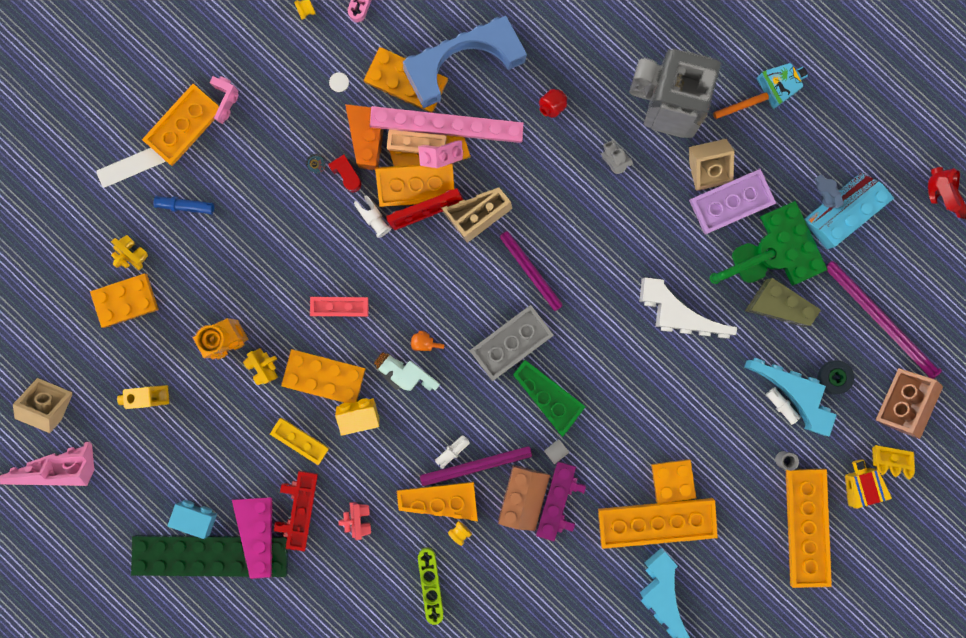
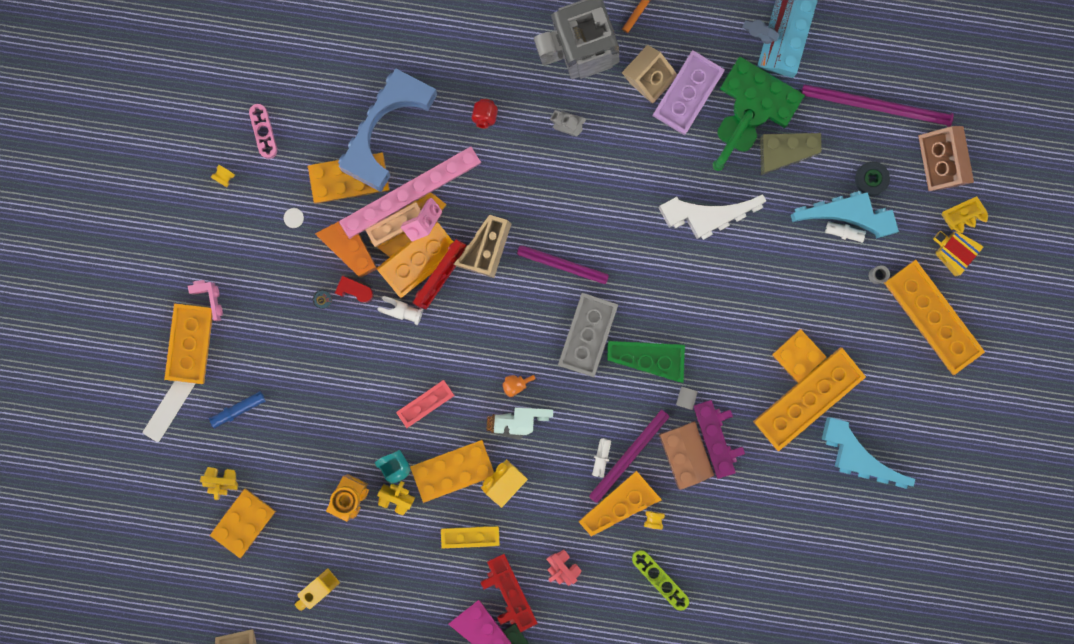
camera: 35 degrees left, 0 degrees up
none -> teal helmet [375,450,410,483]

